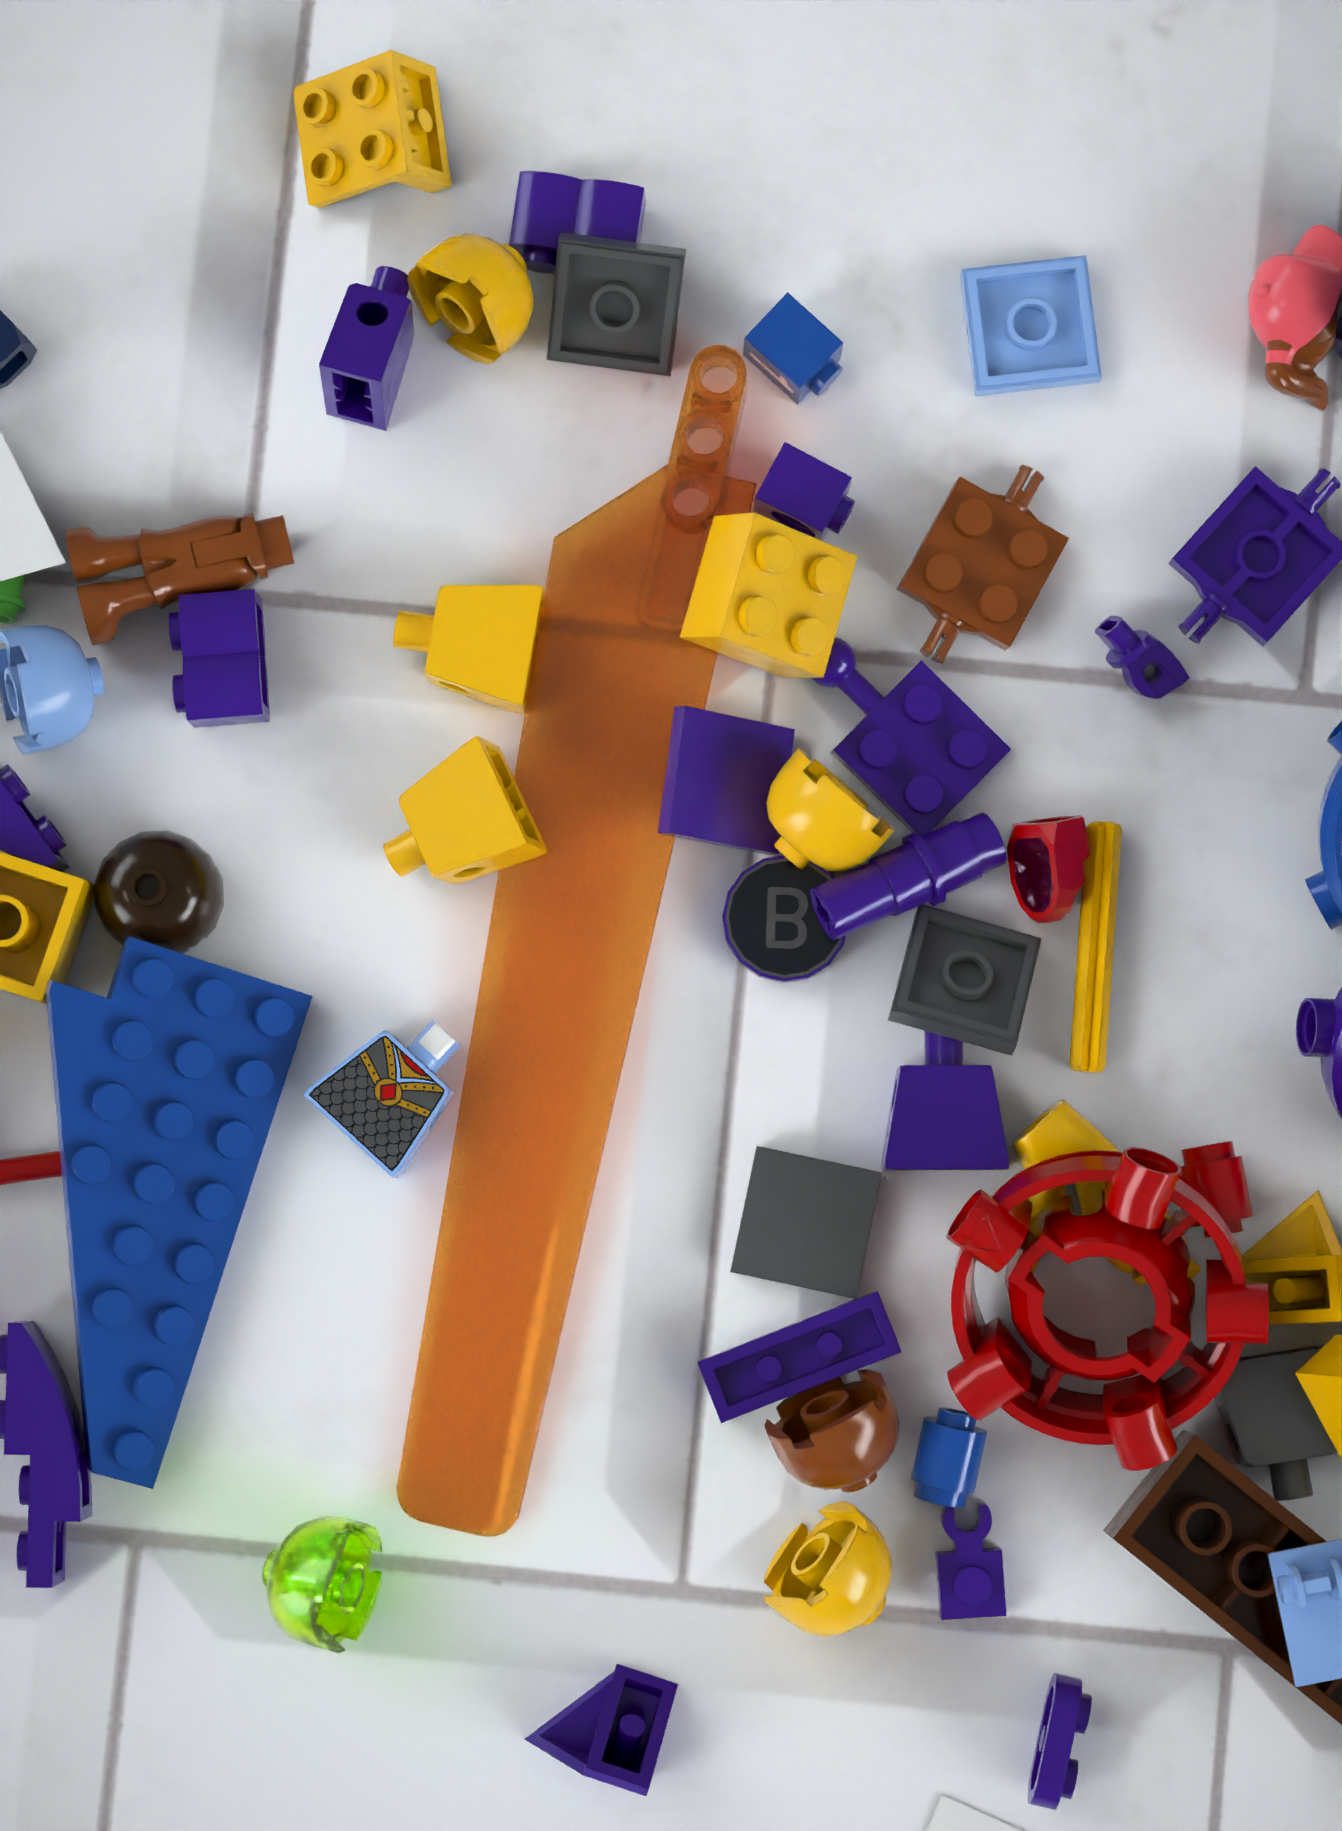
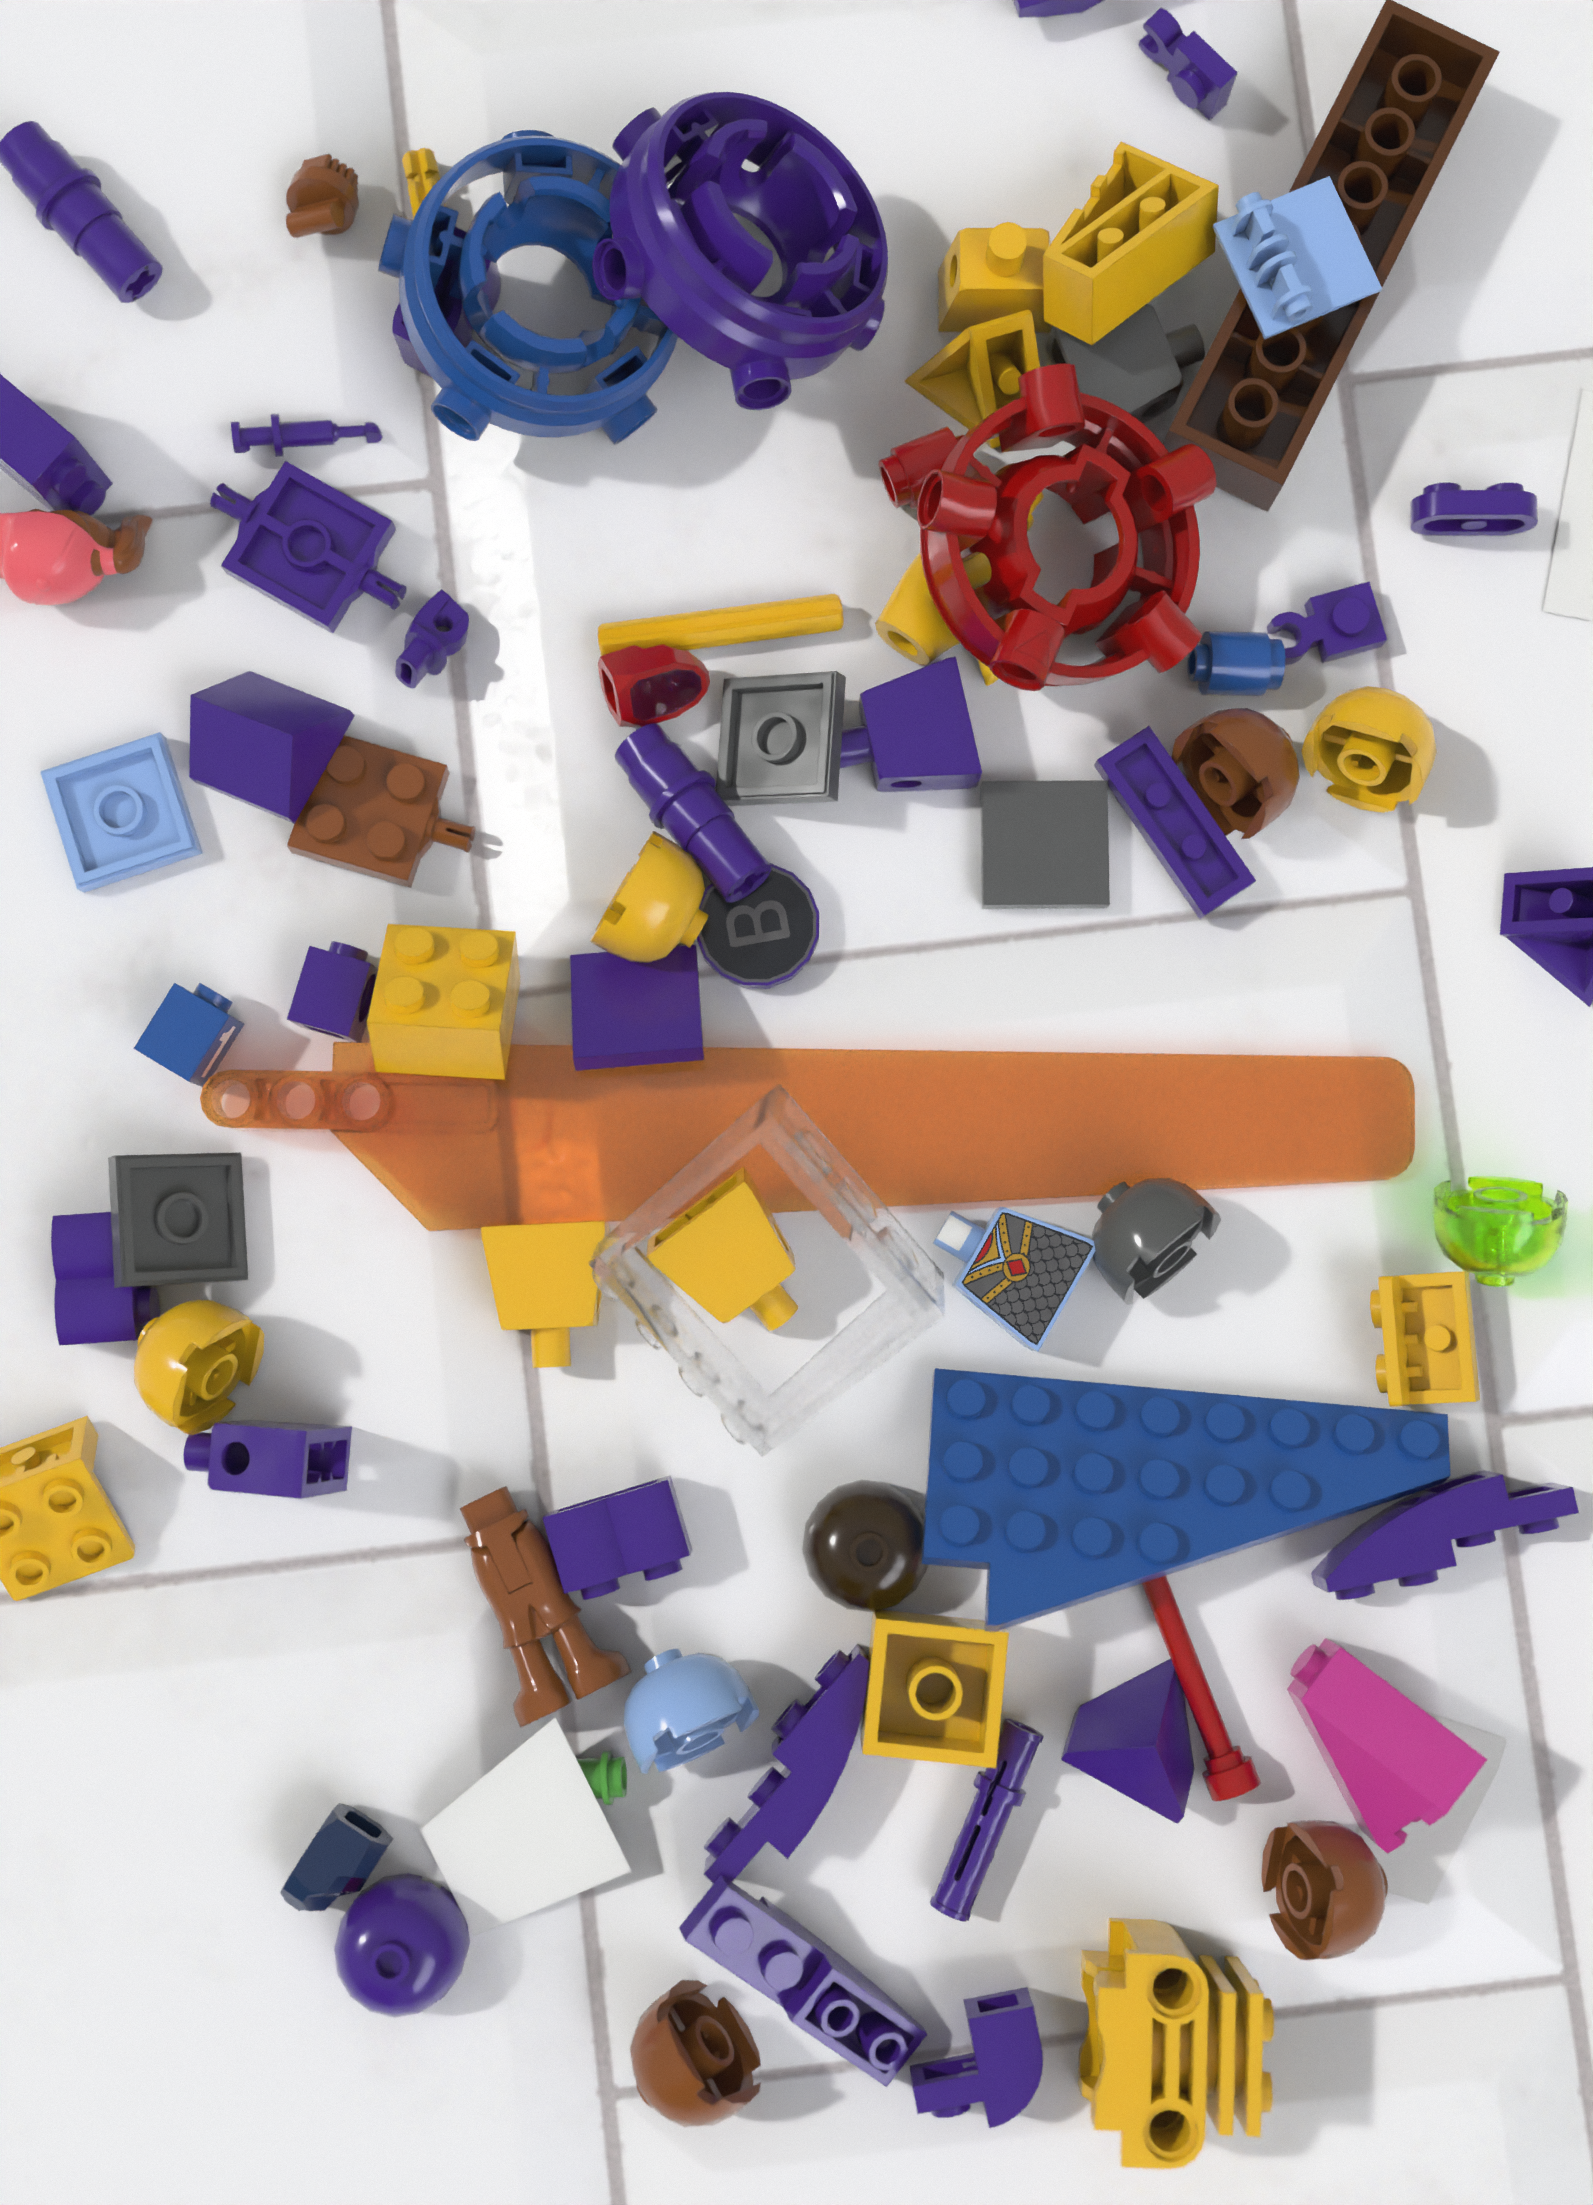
camera: 105 degrees left, 0 degrees up
dark purple plate [811,637,1011,836] -> none
none -> dark purple slope [189,671,355,824]
none -> clear windscreen [589,1083,945,1457]
none -> dark grey cylinder [1091,1178,1221,1304]
none -> yellow bracket [1370,1271,1480,1407]

